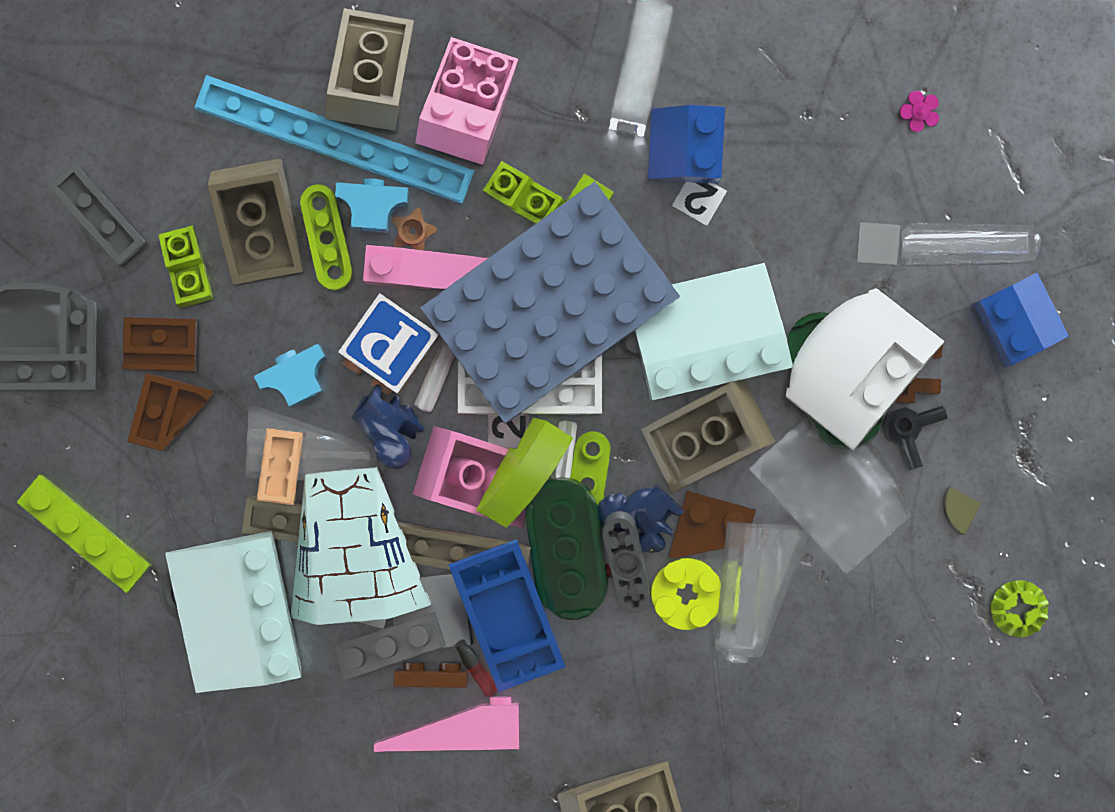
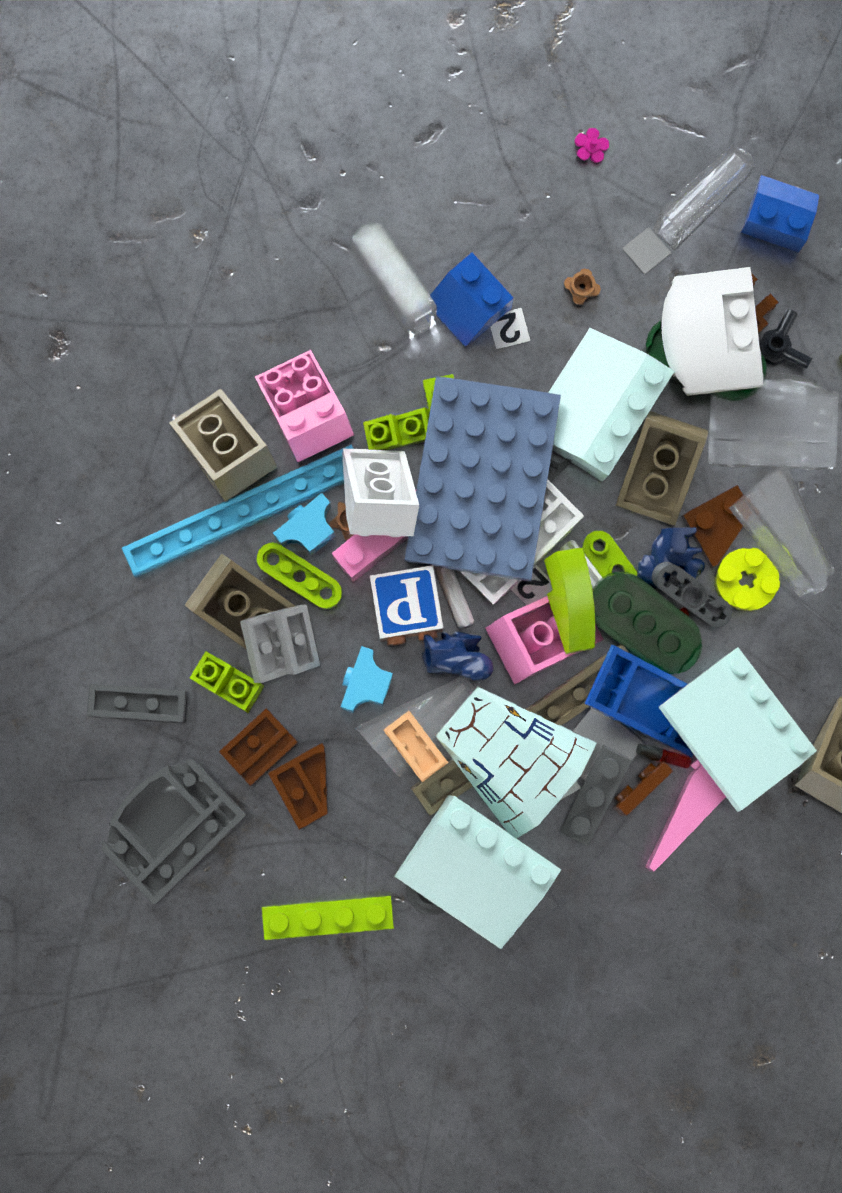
camera: 40 degrees left, 5 degrees down
none -> light grey slope [240,604,320,683]
none -> white slope [342,448,419,537]
none -> medium nougat plate [564,269,601,305]
none -> light aqua slope [659,647,817,812]

